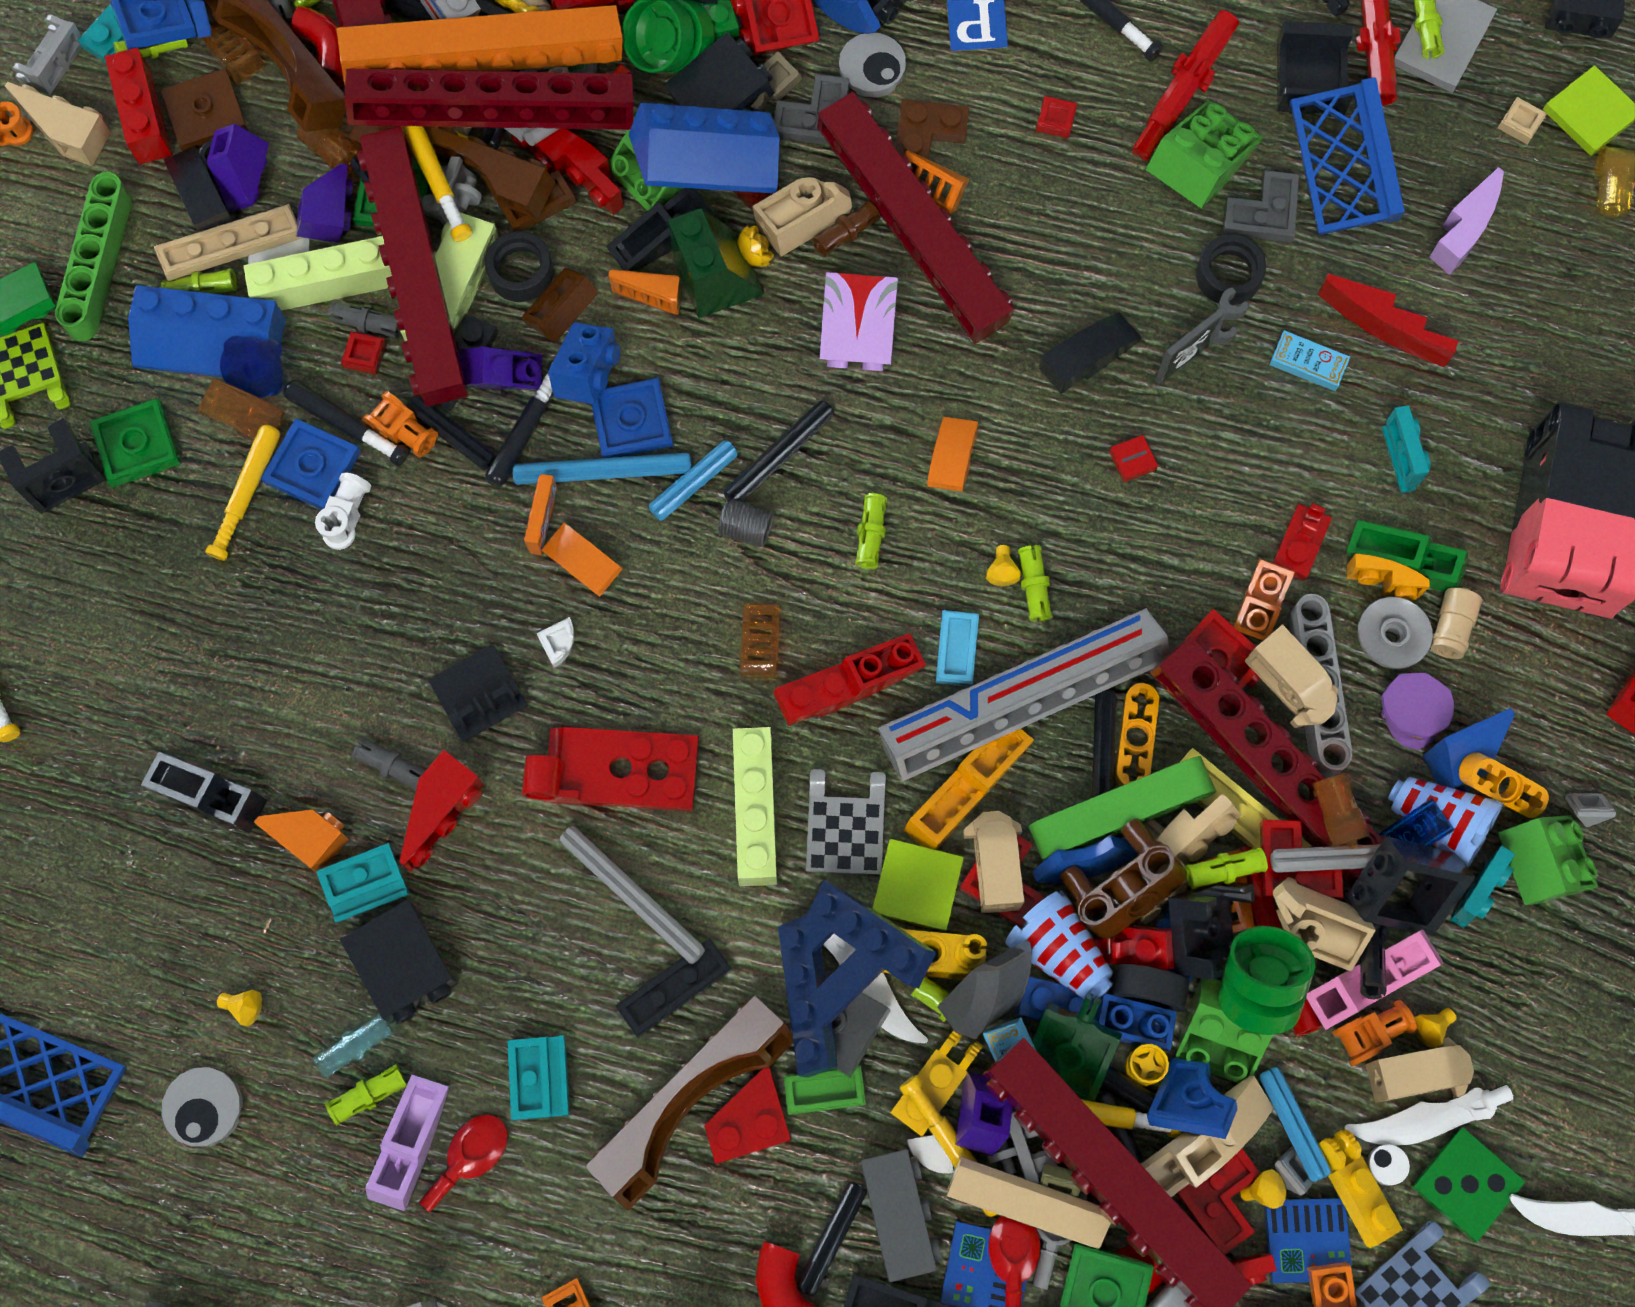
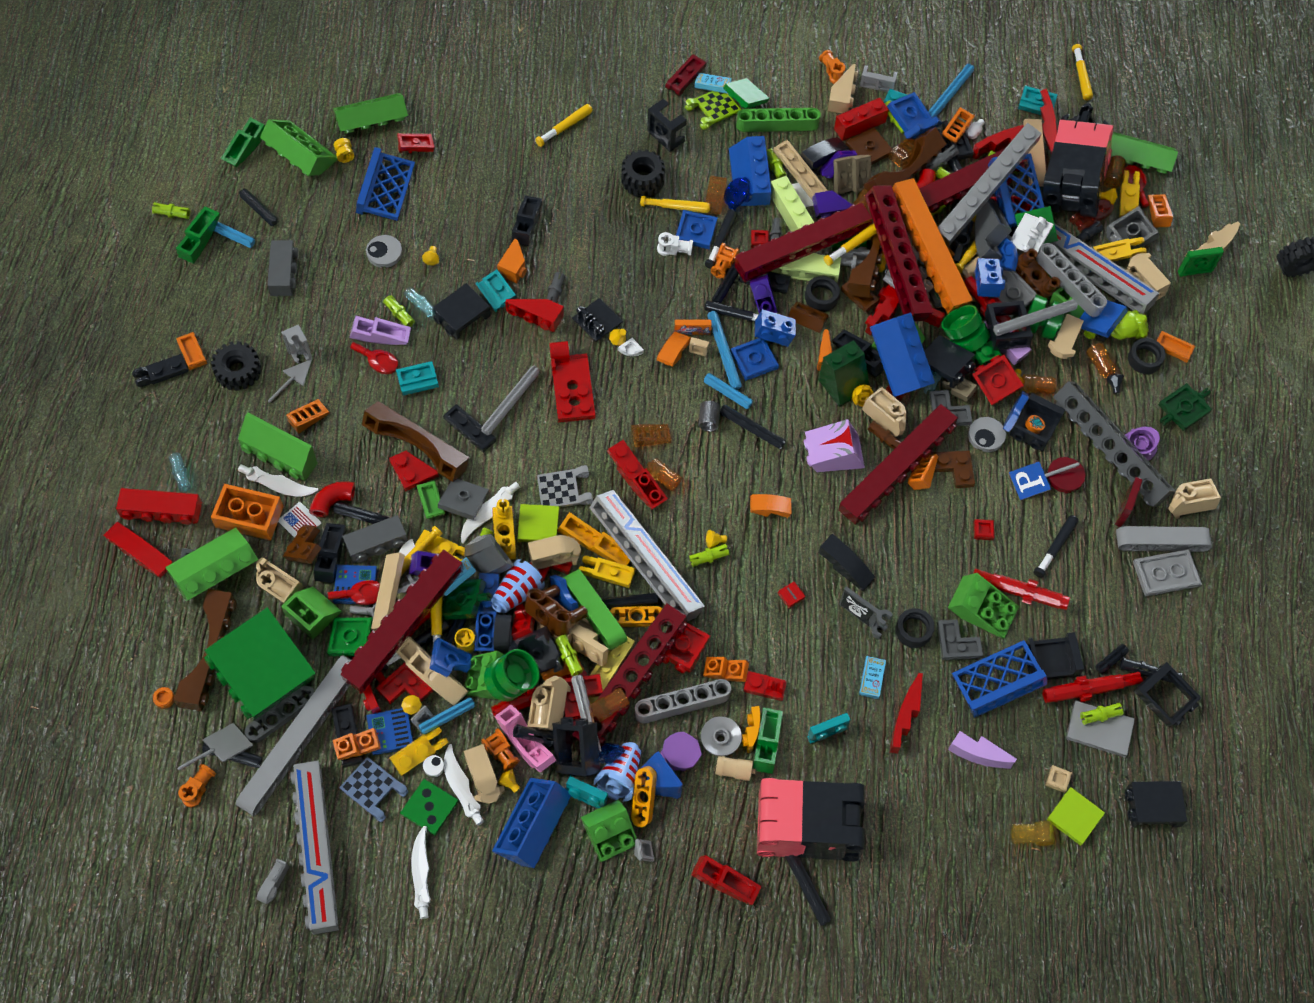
camera: 75 degrees right, 10 degrees down
green tile [89,398,181,488] -> none
yellowish green brick [733,727,777,886] -> none
dark blue plate [778,880,936,1078] -> none
lime pin [855,493,887,569] -> none
medium azure tile [935,610,979,687] -> none
tan piece [1245,624,1338,728] -> none
none -> blue slope [492,778,571,868]
none -> yellow hinge [579,555,635,588]
none -> yellow rock [609,329,626,346]
none -> black tyre [621,149,665,197]
none -> clear orange piece [647,458,682,491]
none -> tan tile [689,337,709,356]
none -> dark tan slope [834,155,871,194]

